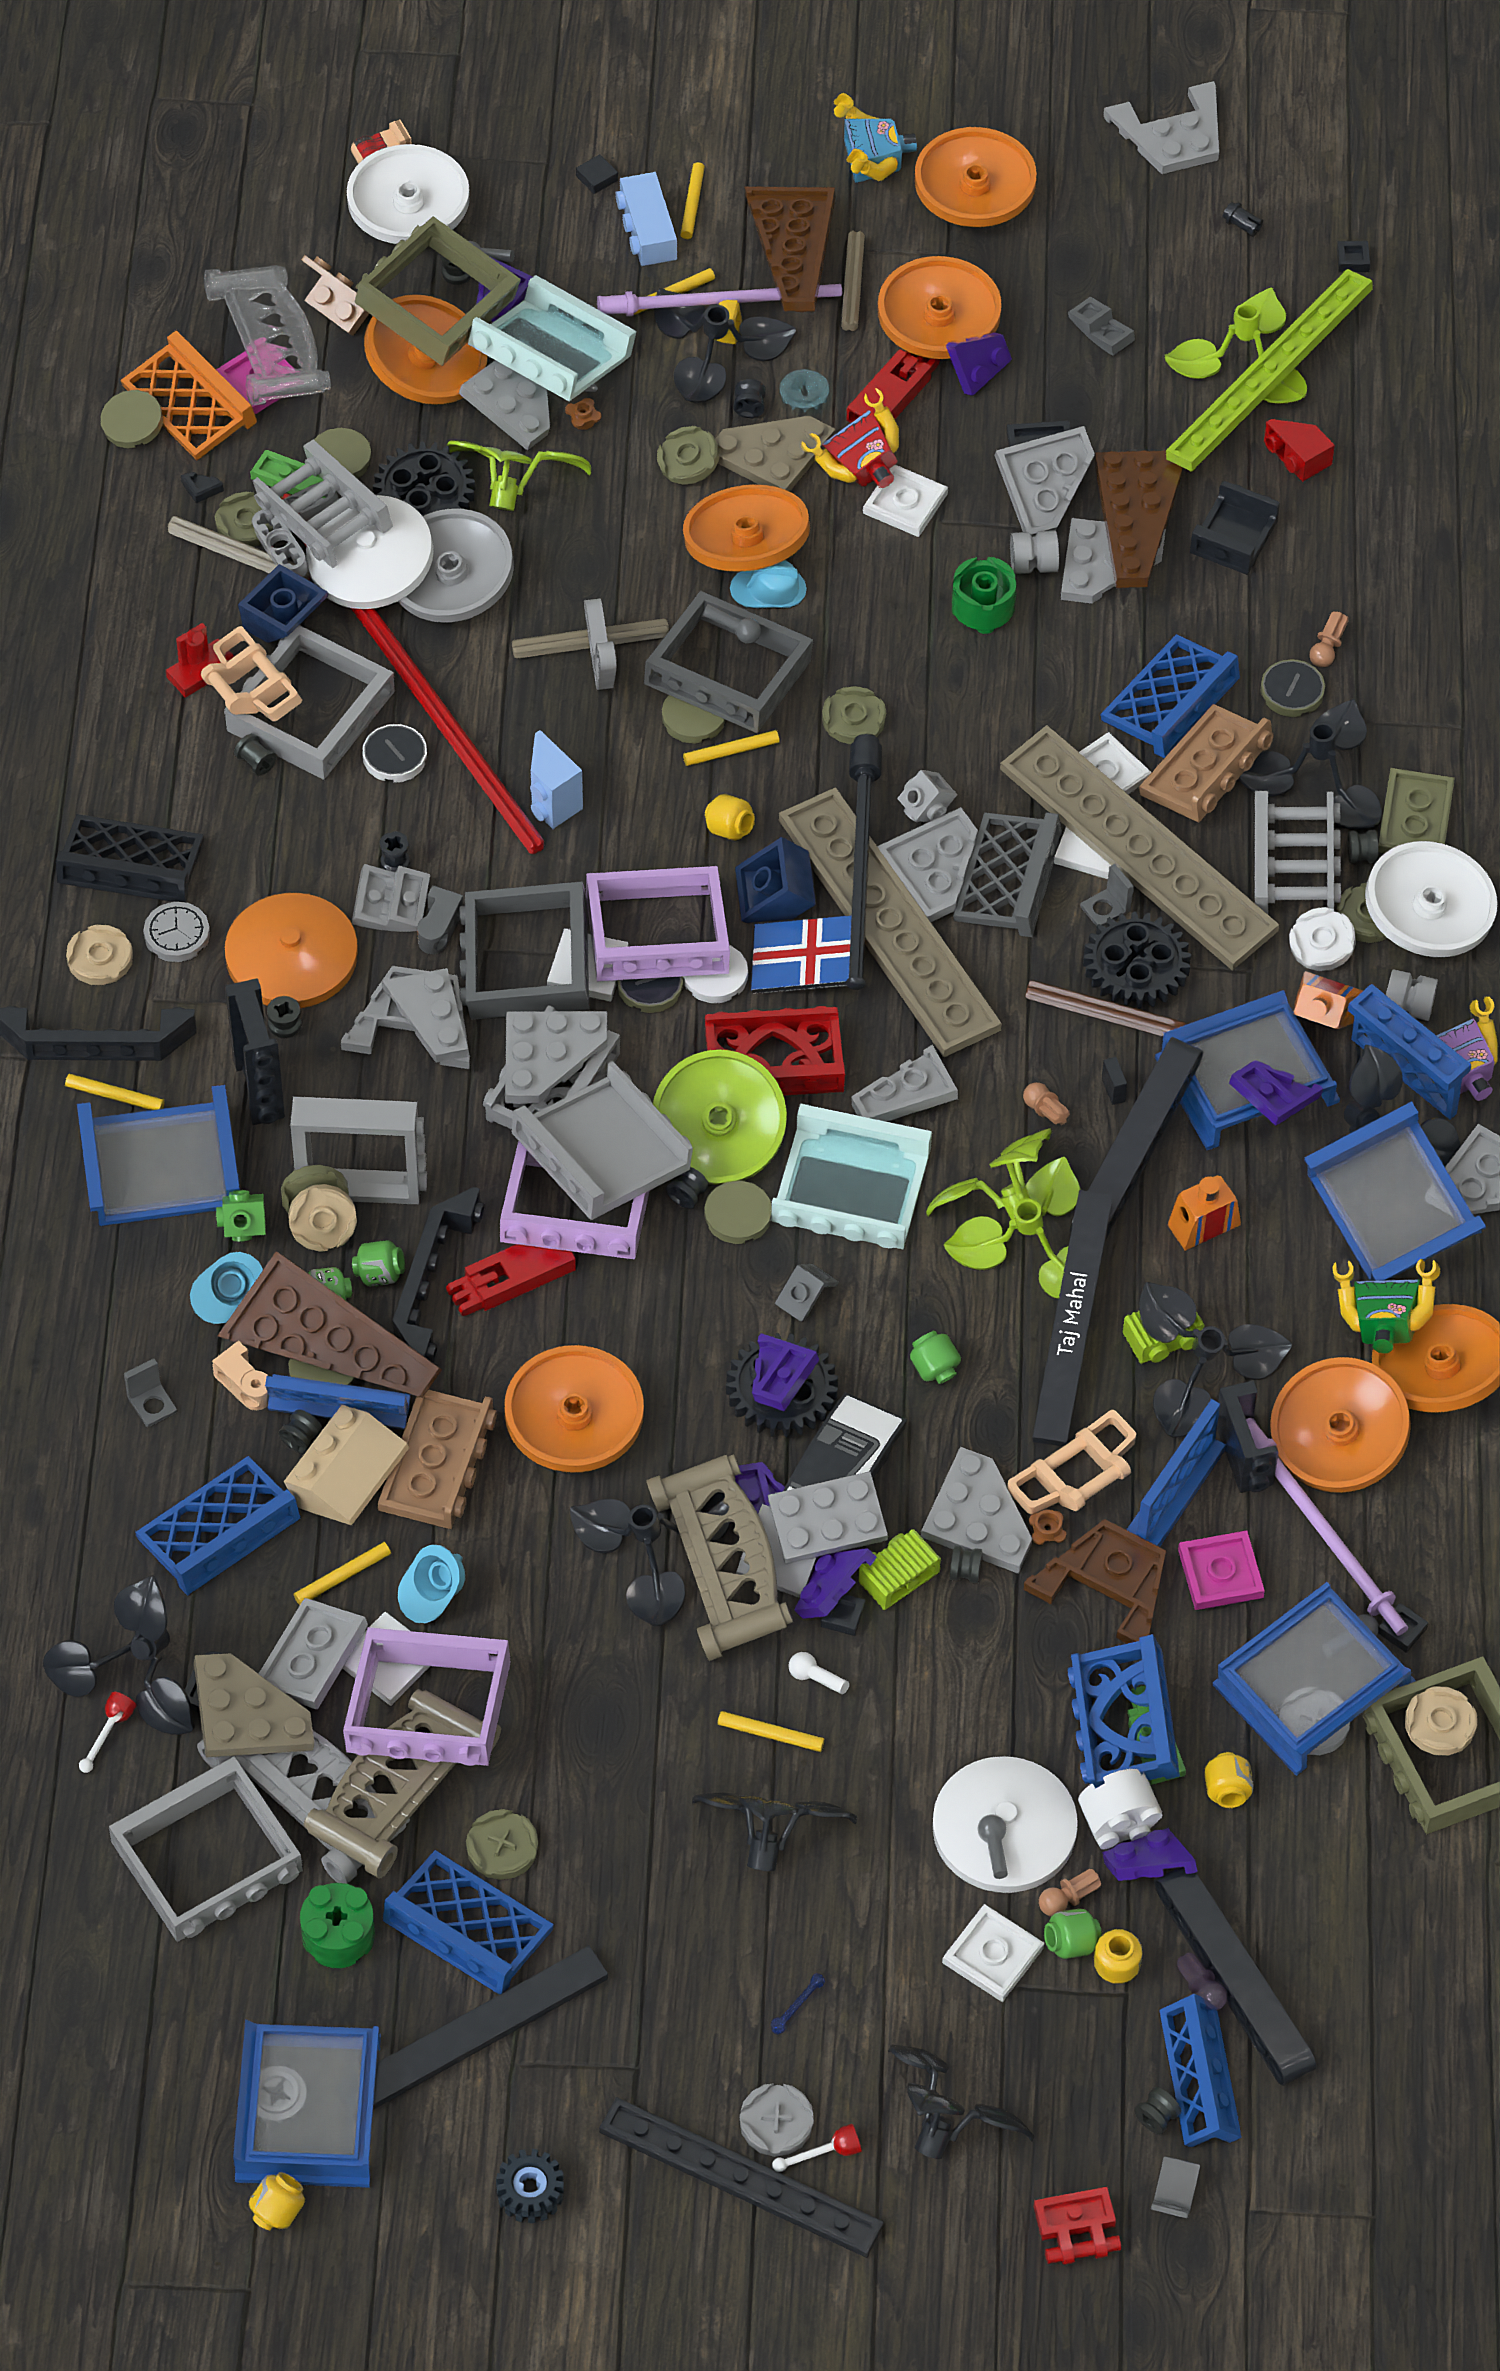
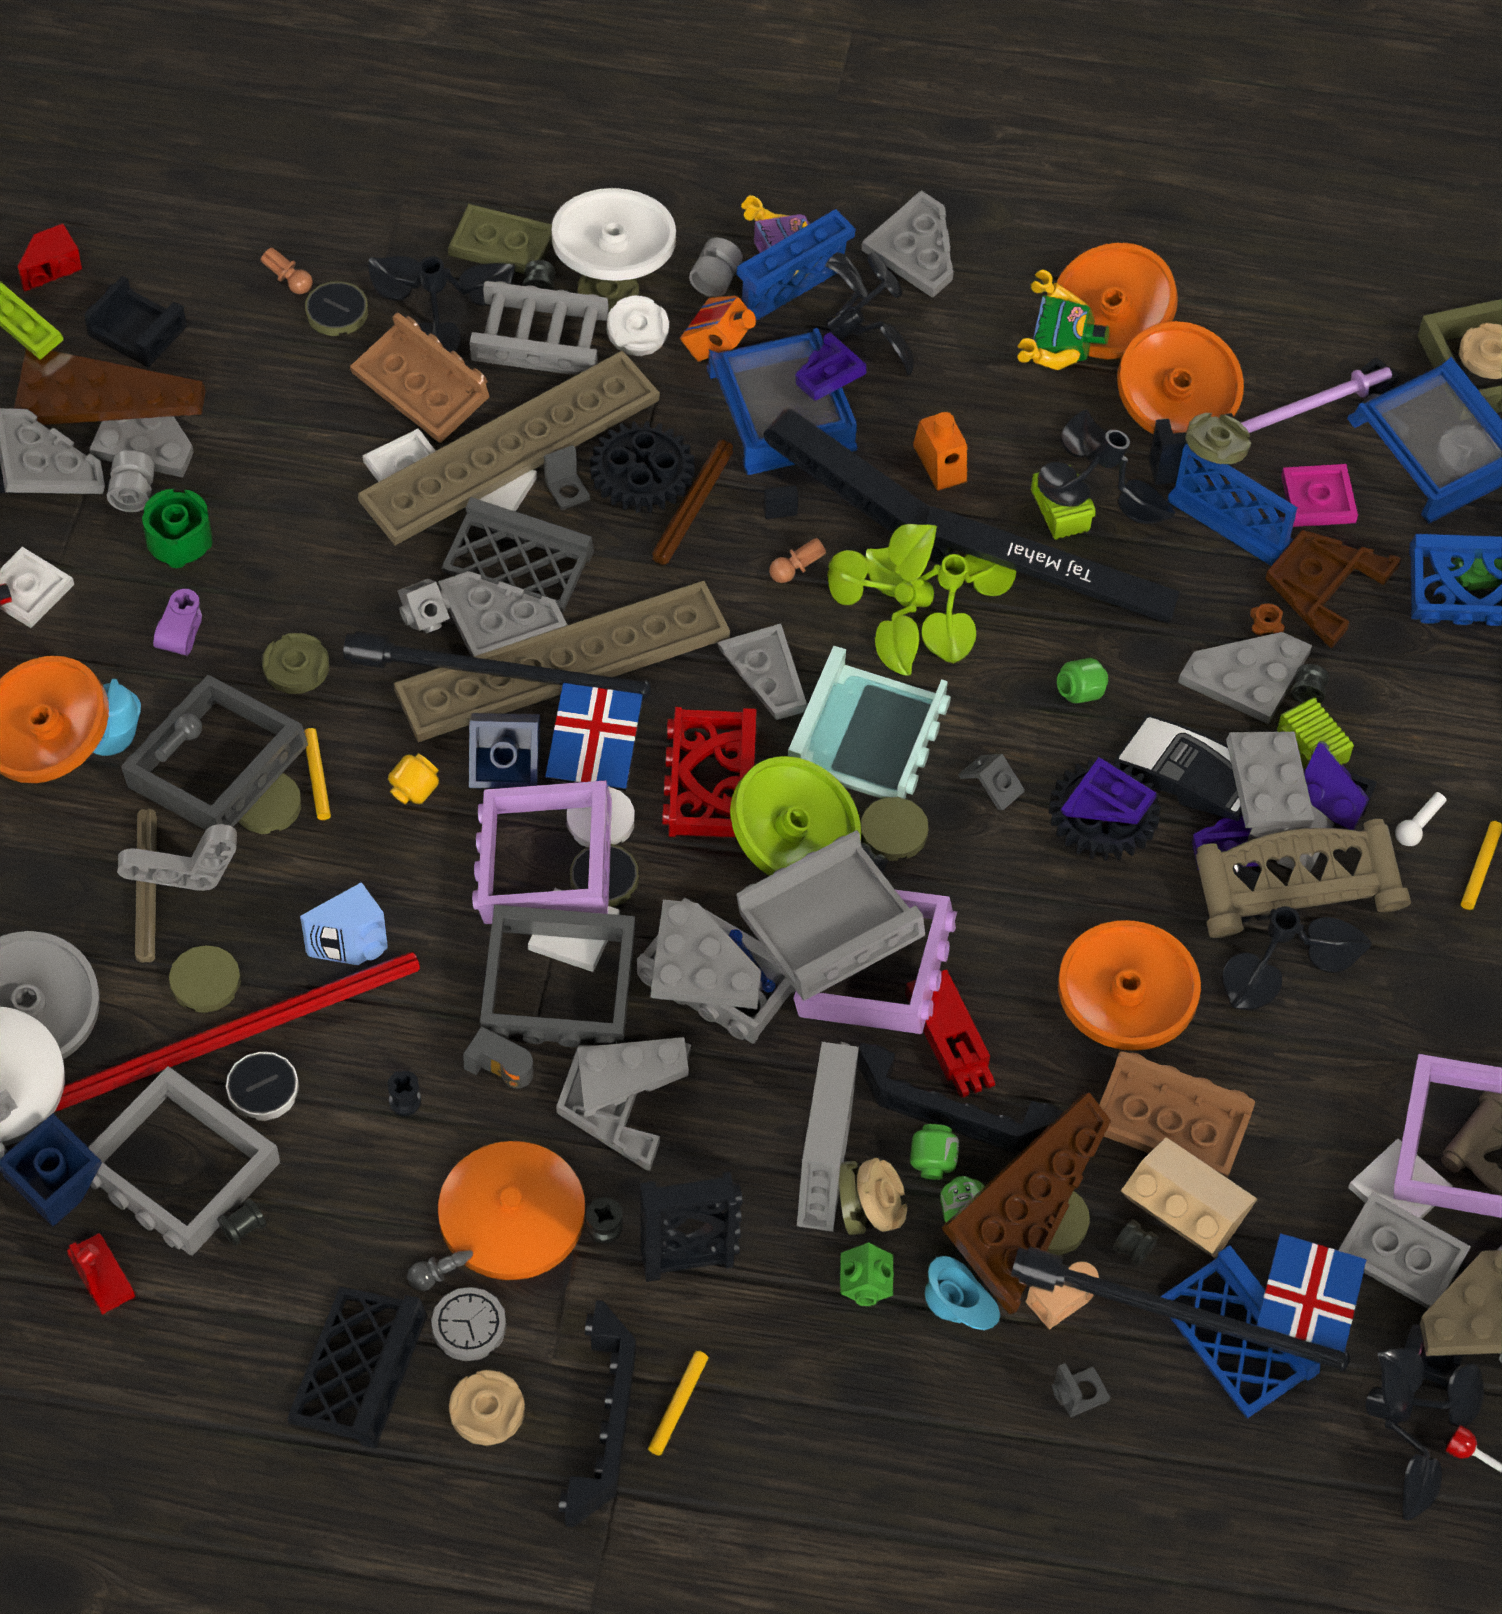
camera: 85 degrees left, 0 degrees up
clear piece [77,1085,240,1226] -> none
light nougat bar [201,626,302,721] -> none
blue fence [265,1374,411,1430] -> none
yellow bar [294,1542,391,1605] -> none
light grey slope [351,864,430,932] -> none
medium azure piece [398,1544,465,1623] -> none
light nougat bar [1007,1410,1136,1514] -> none
blue fence [1101,634,1240,758] -> none
clear piece [1304,1101,1486,1281] -> none
none -> medium lavender piece [153,589,202,656]
none -> olive tile [169,945,241,1013]
none -> dark grey bar [407,1250,473,1291]
none -> clear blue hinge [728,929,775,993]
none -> flag [1011,1233,1367,1372]
none -> olive tile [1185,413,1251,464]

